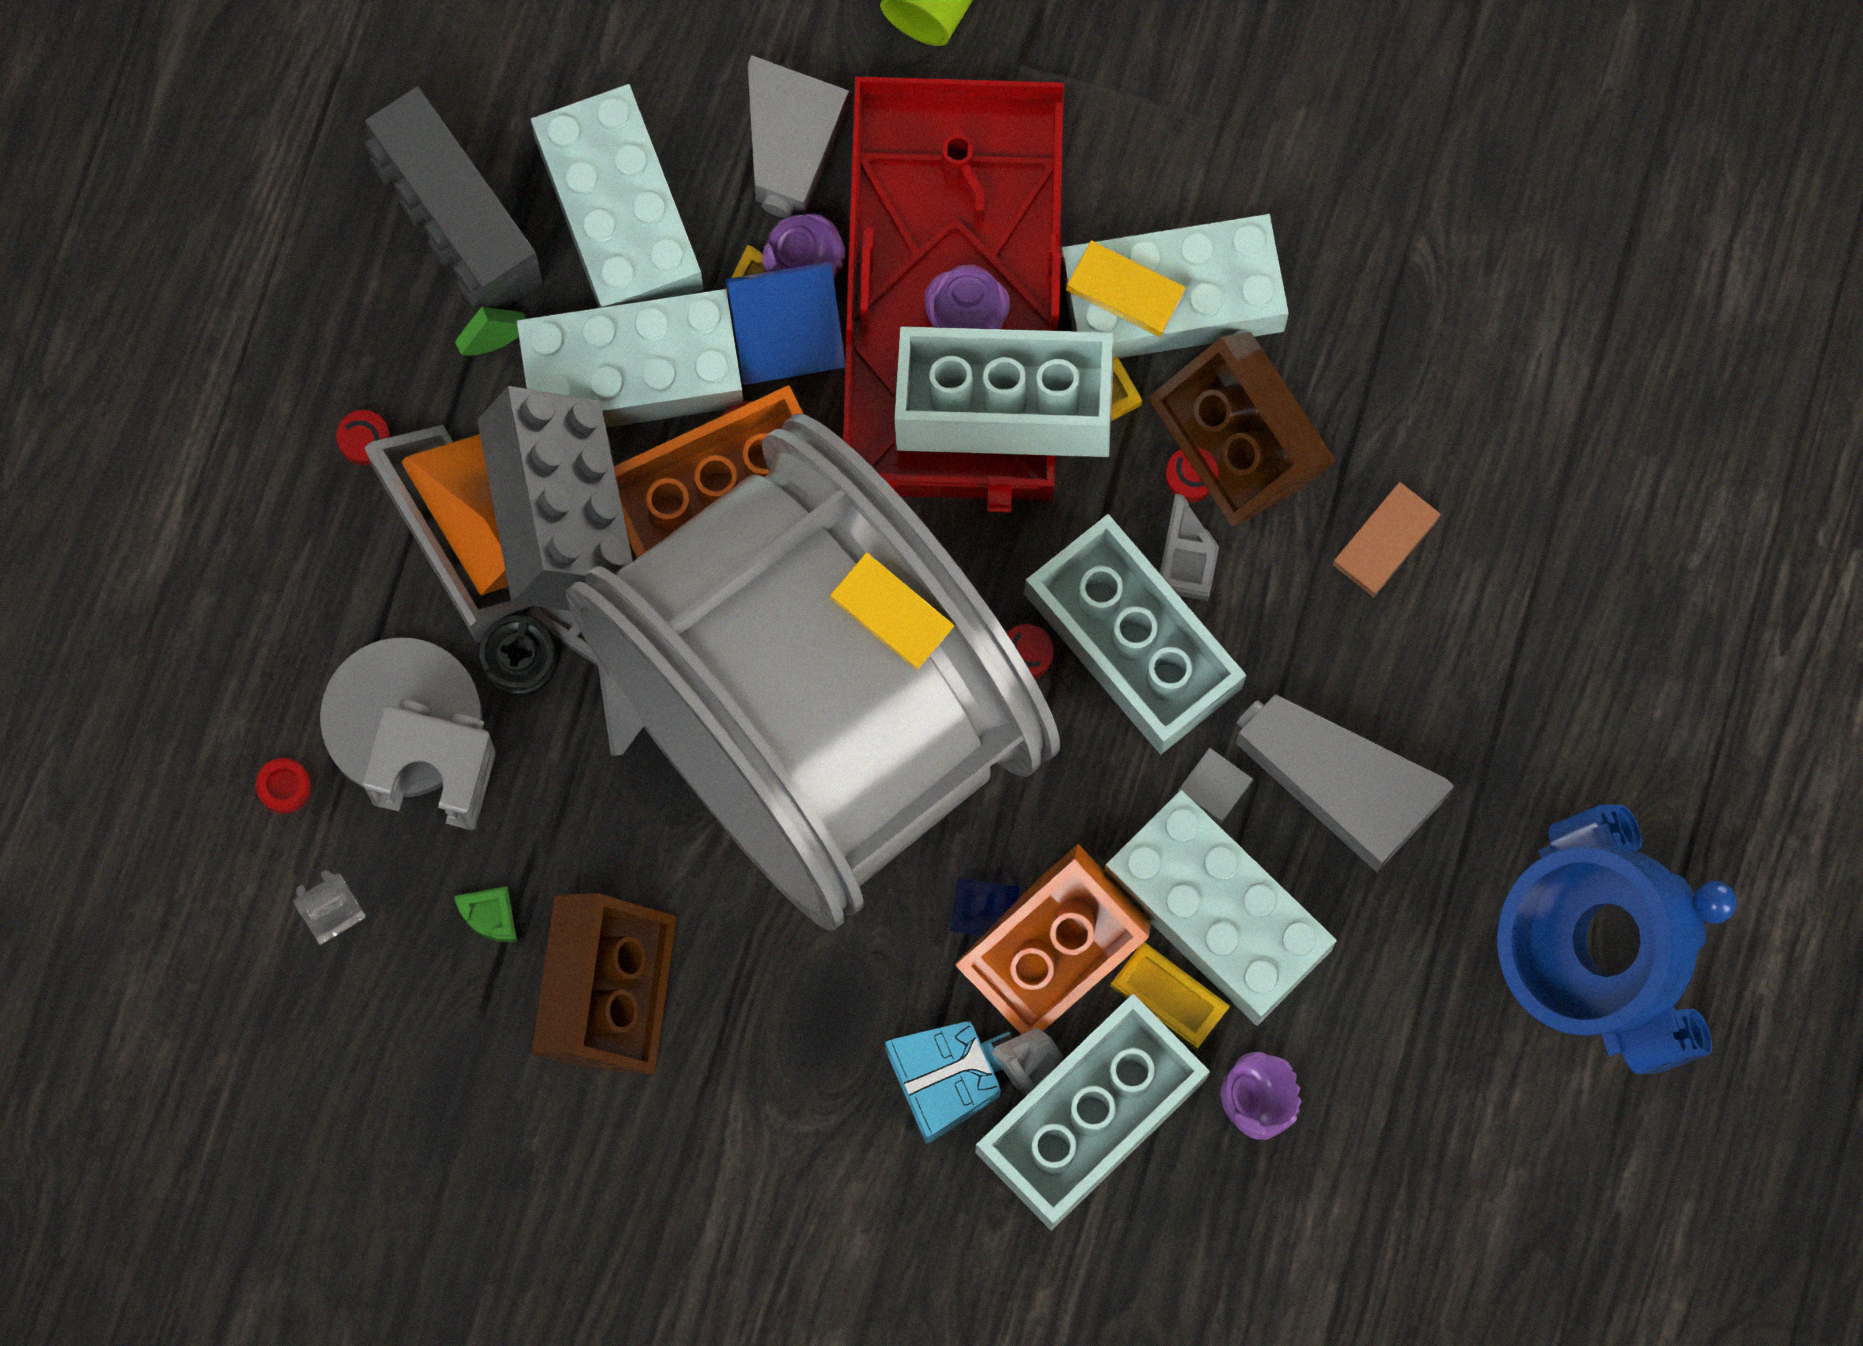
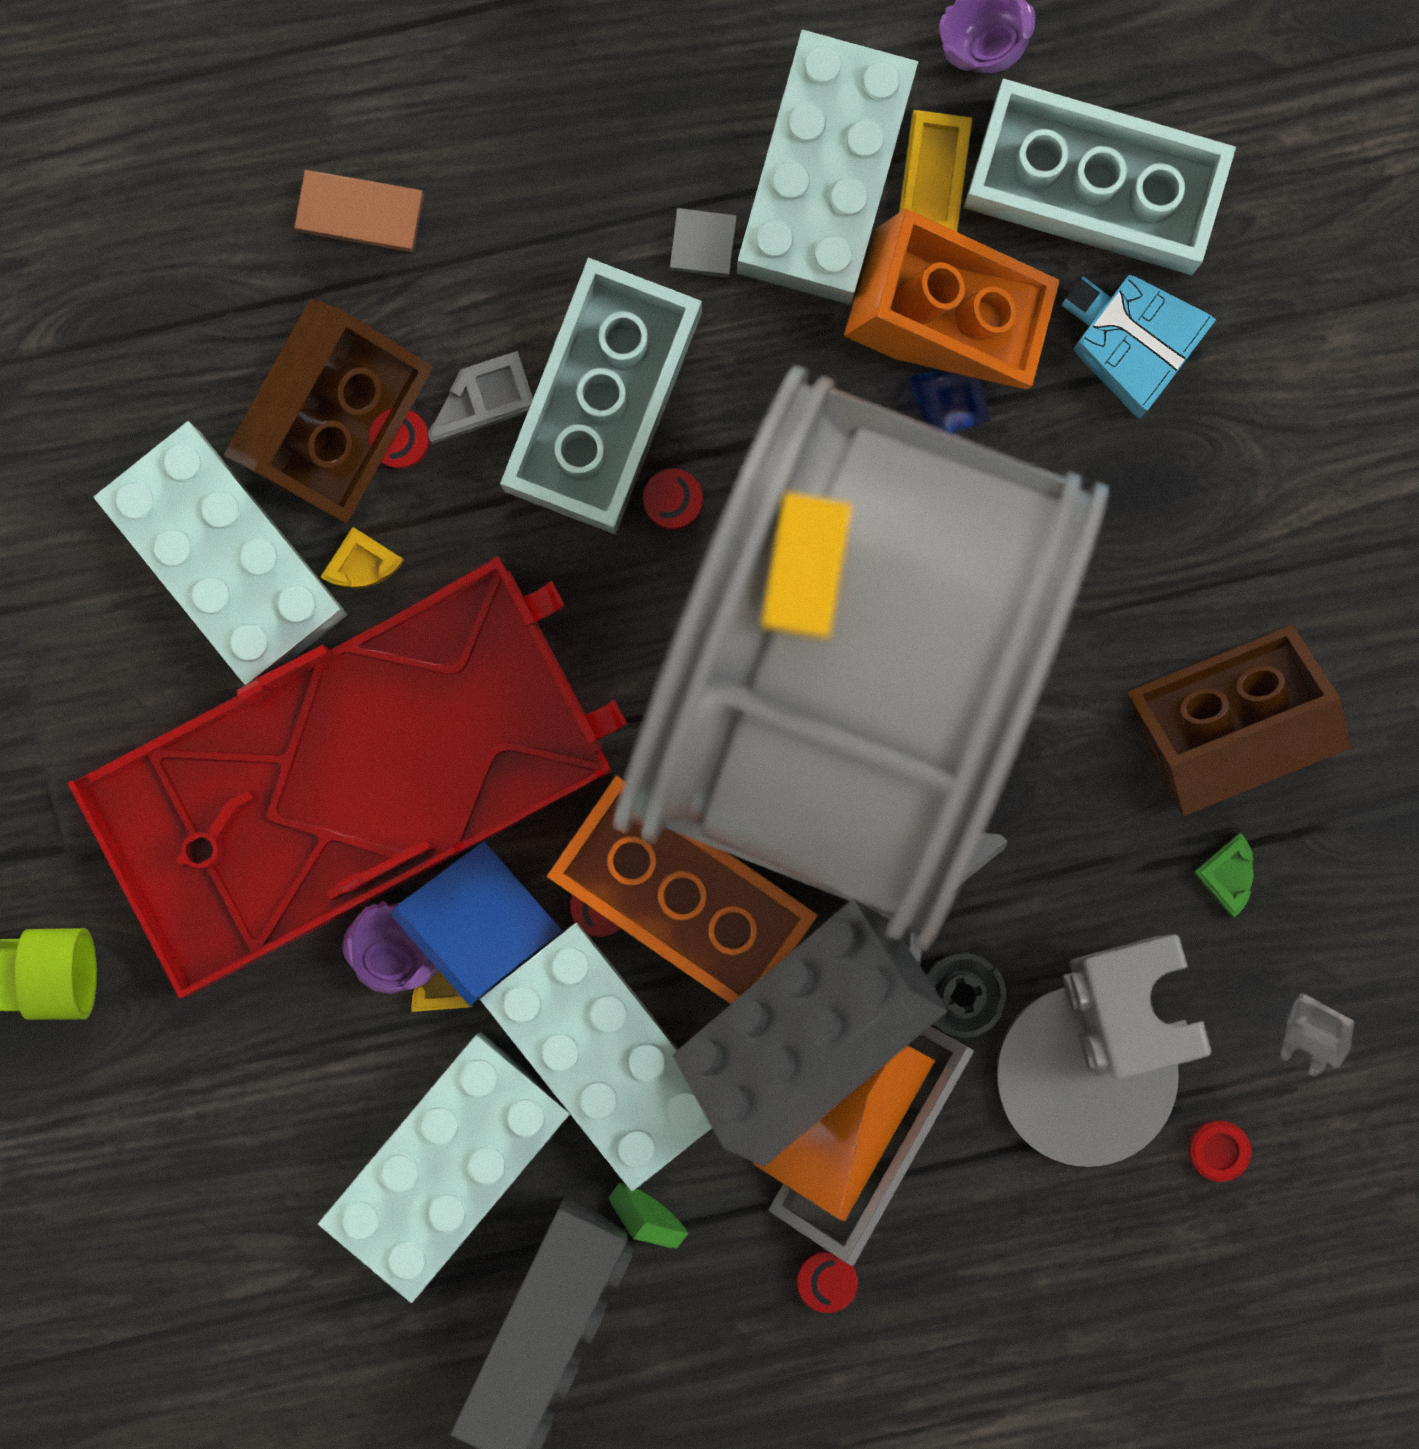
camera: 120 degrees left, 10 degrees up
light grey slope [748,55,849,218] -> none
light aqua brick [894,327,1113,457] -> none
medium lavender hair [924,265,1010,329] -> none
light grey tile [991,1028,1064,1096] -> none
yellow tile [1066,240,1186,338] -> none
light grey slope [1236,694,1454,873] -> none

